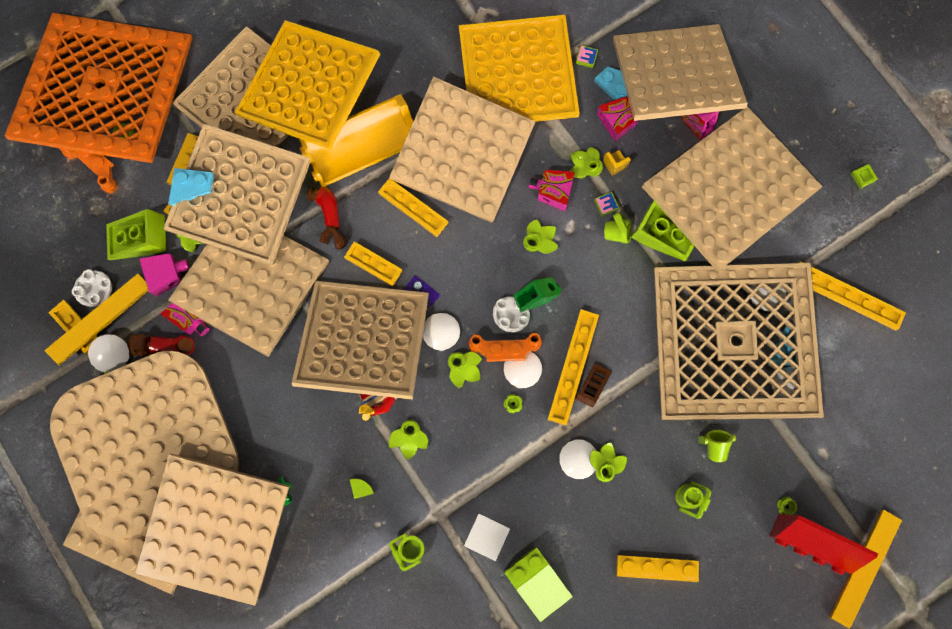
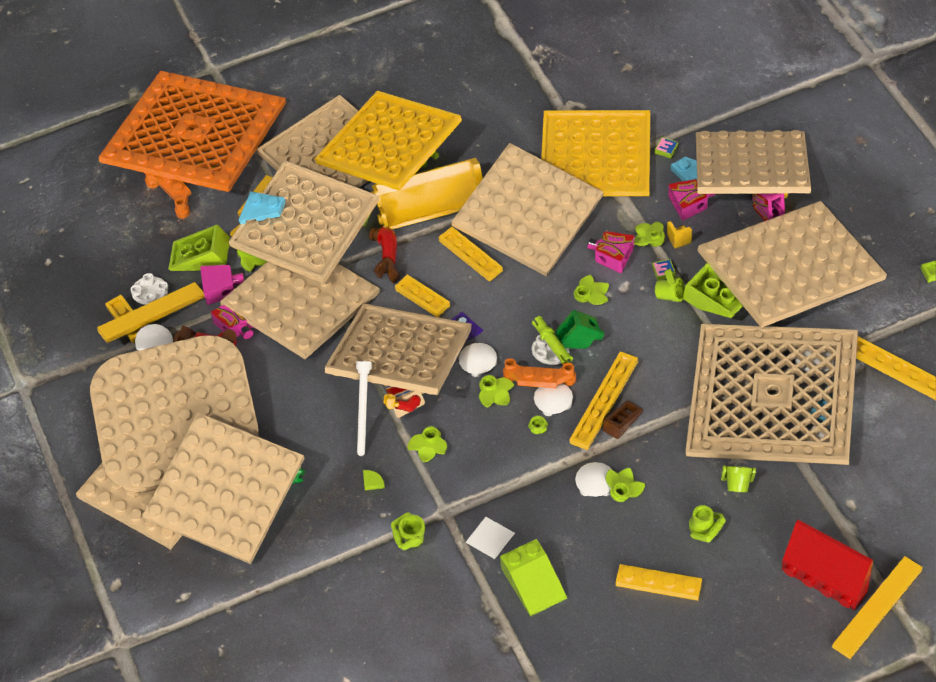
camera: 15 degrees right, 25 degrees down
none -> white piece [356,361,372,456]
none -> lime pin [532,316,573,365]

